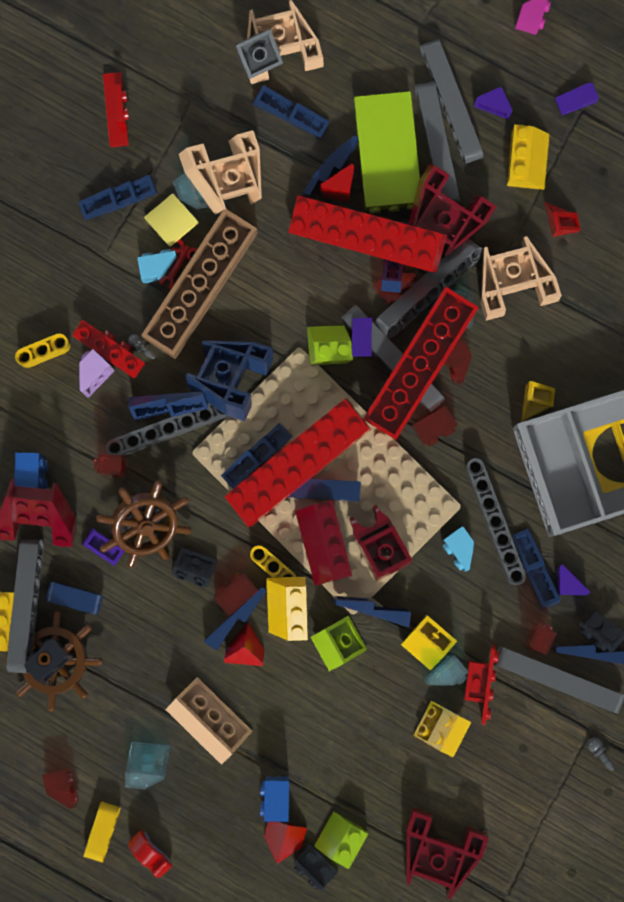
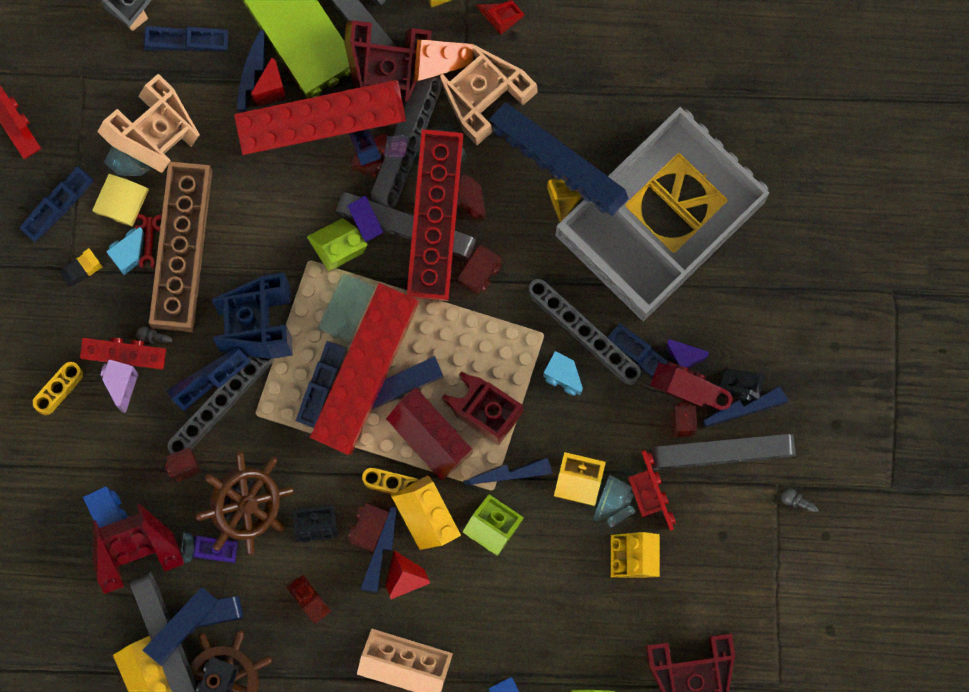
camera: 30 degrees left, 5 degrees down
none -> leg [60,248,103,287]
none -> dark blue slope [142,587,218,666]
none -> clear light blue tile [182,533,194,563]
none -> clear red slope [286,575,331,624]
none -> clear light blue piece [318,273,375,342]
none -> clear light blue tile [384,135,409,158]
none -> wing [414,39,474,81]
none -> dark blue brick [489,102,629,216]
none -> clear light blue tile [607,506,635,528]
none -> dark red brick [649,361,733,410]

